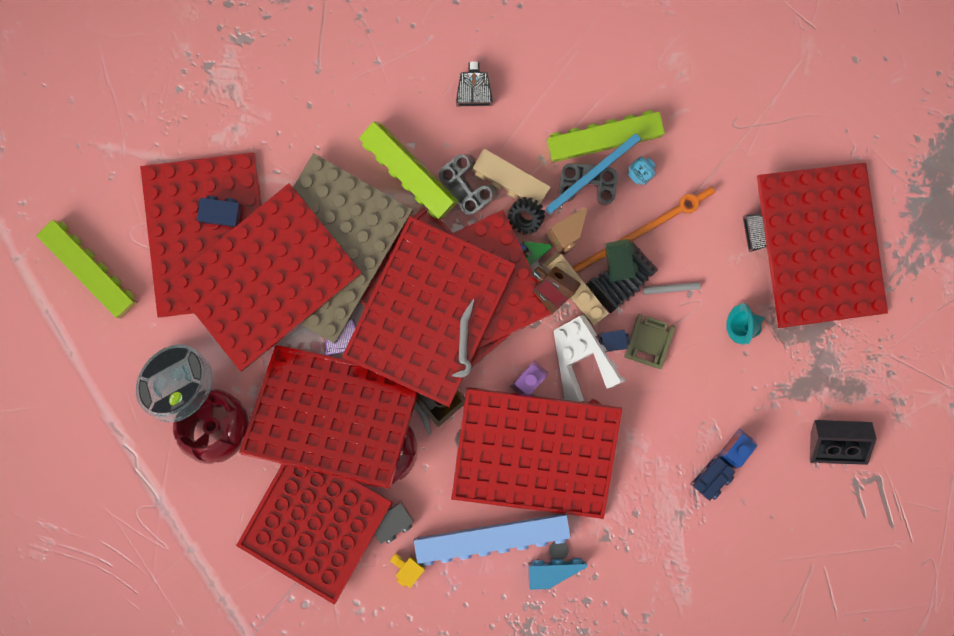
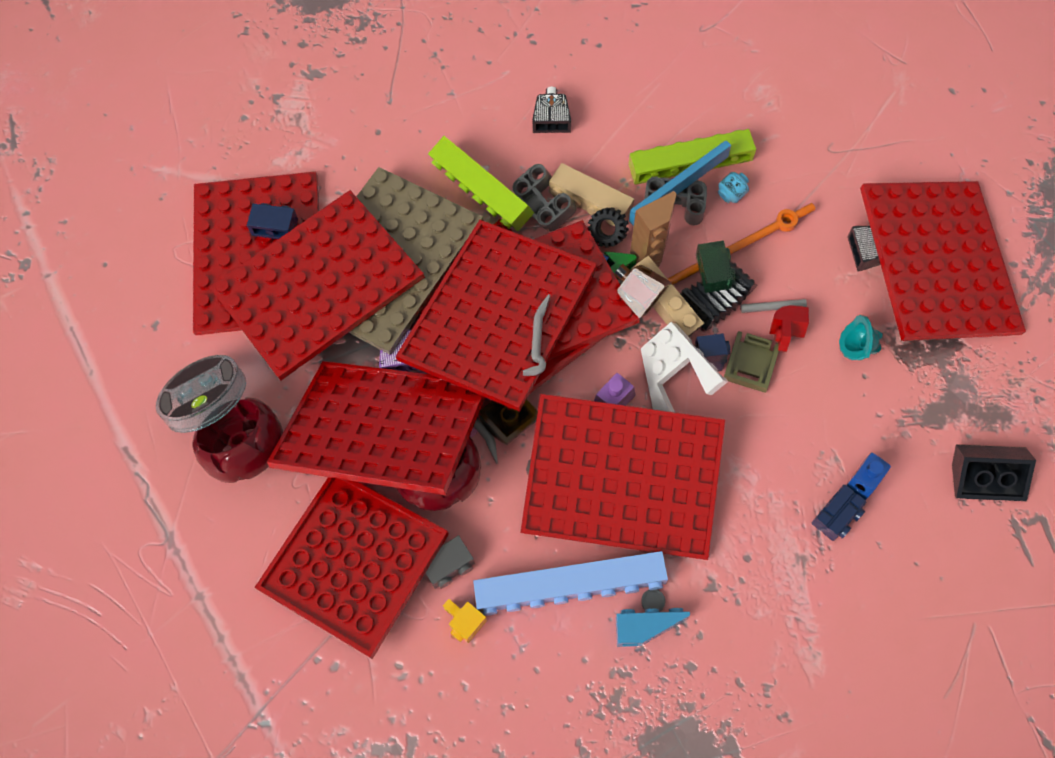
camera: 10 degrees right, 20 degrees down
lime brick [36,219,138,319] -> none
none -> red brick [769,305,809,352]

